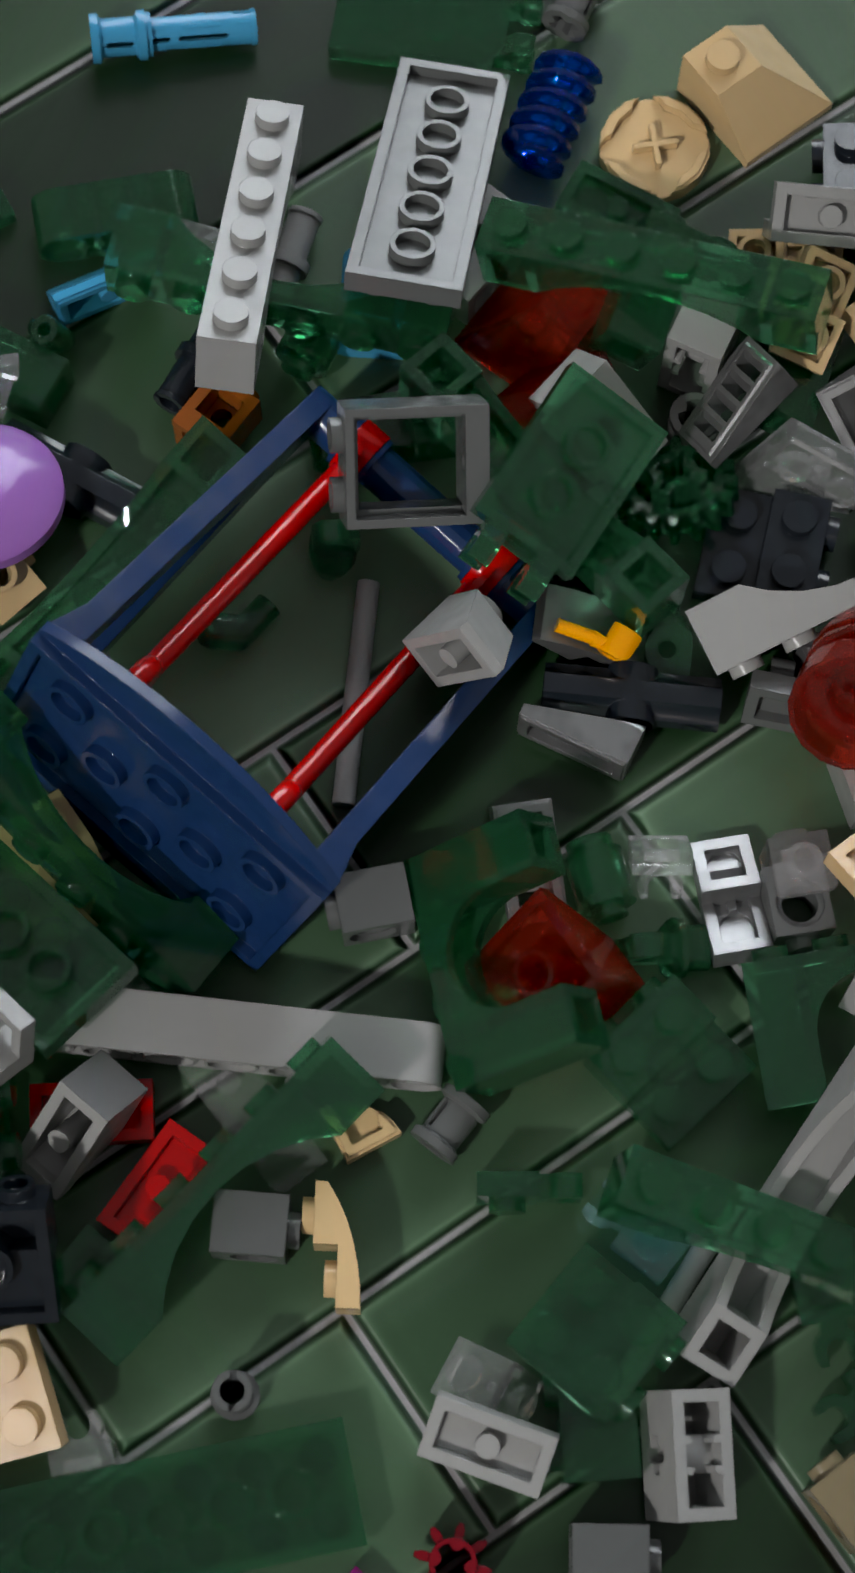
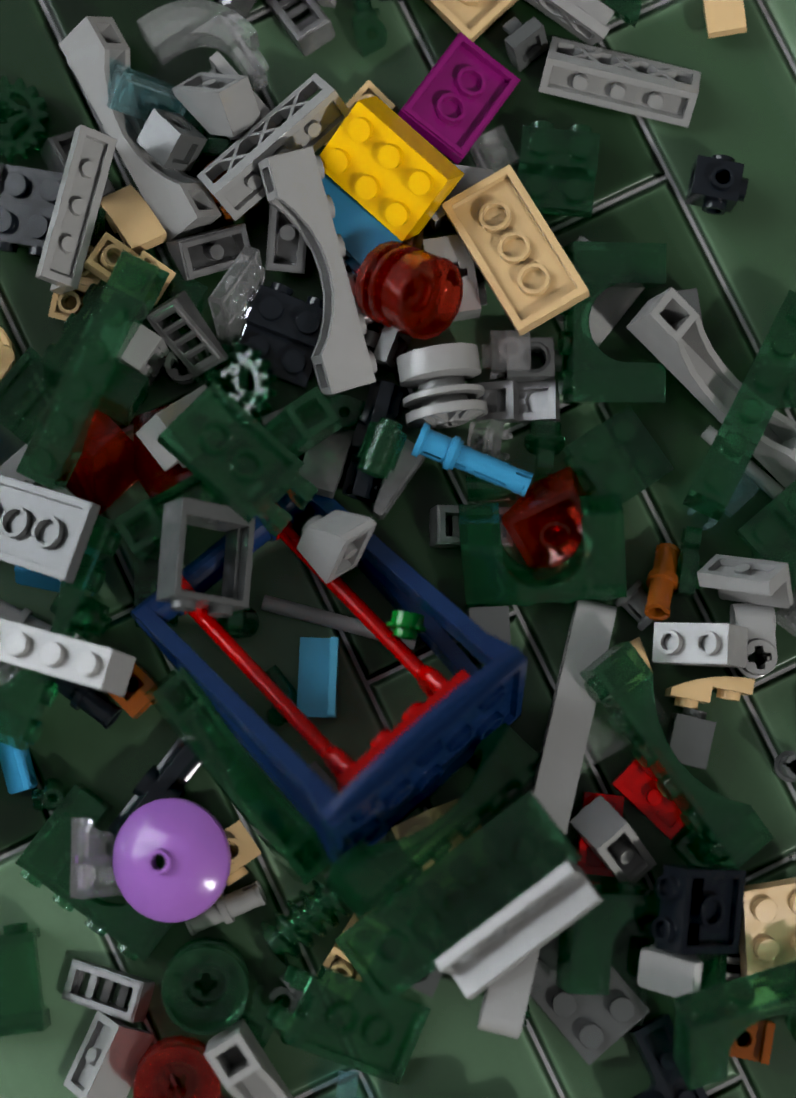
camera: 80 degrees left, 10 degrees up
light orange hand [554,618,642,661] -> none
none -> medium azure panel [297,637,340,718]
none -> clear green brick [357,417,408,480]
none -> green plate [386,611,426,640]
none -> light grey wheel [396,342,488,429]
none -> dark azure pin [411,422,534,497]
none -> dark orange pin [644,543,680,621]
none -> light grey brick [652,622,748,668]
none -> light grey panel [697,554,794,609]
none -> light grey piece [730,603,778,679]

